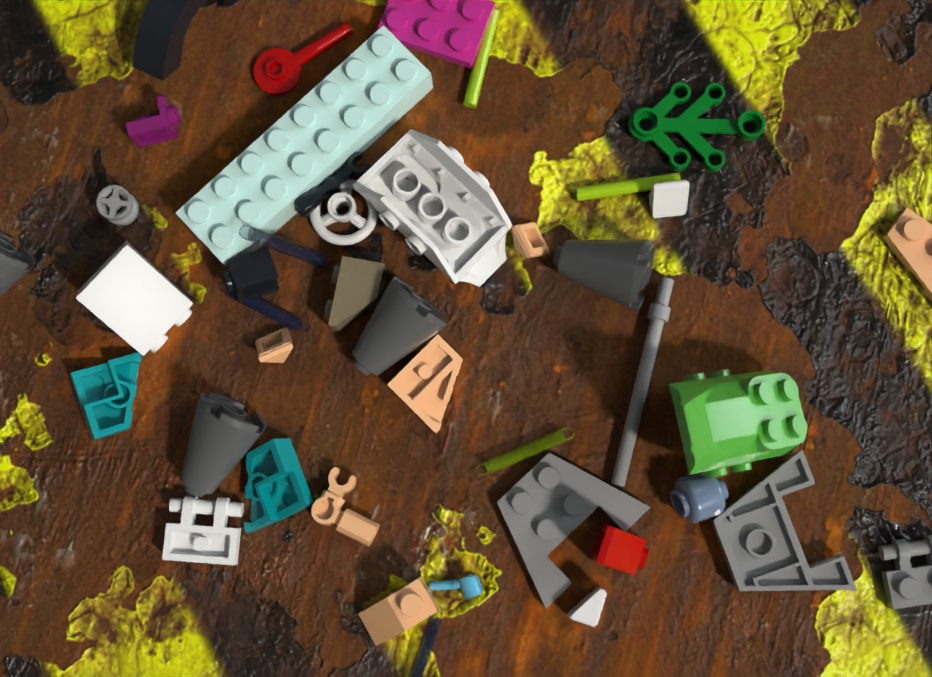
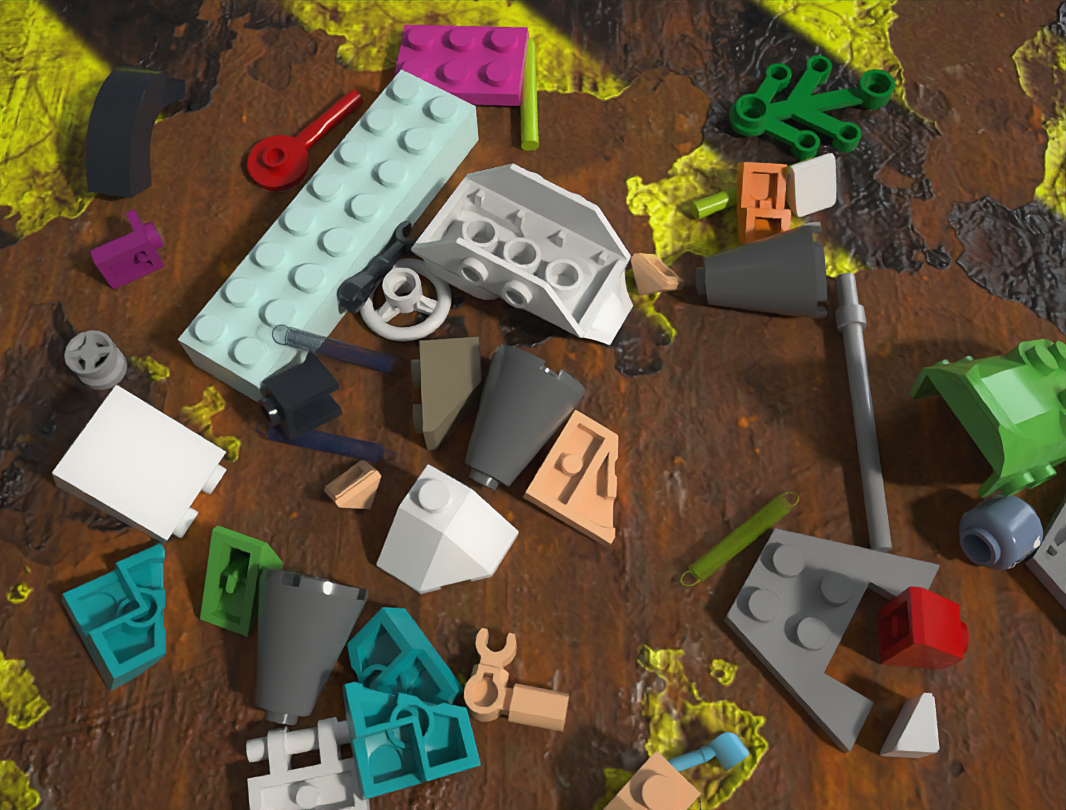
camera: 20 degrees left, 15 degrees down
none -> bright green slope [200,526,284,637]
none -> teal slope [343,682,481,801]
none -> white slope [376,464,519,594]
none -> orange slope [737,162,791,246]

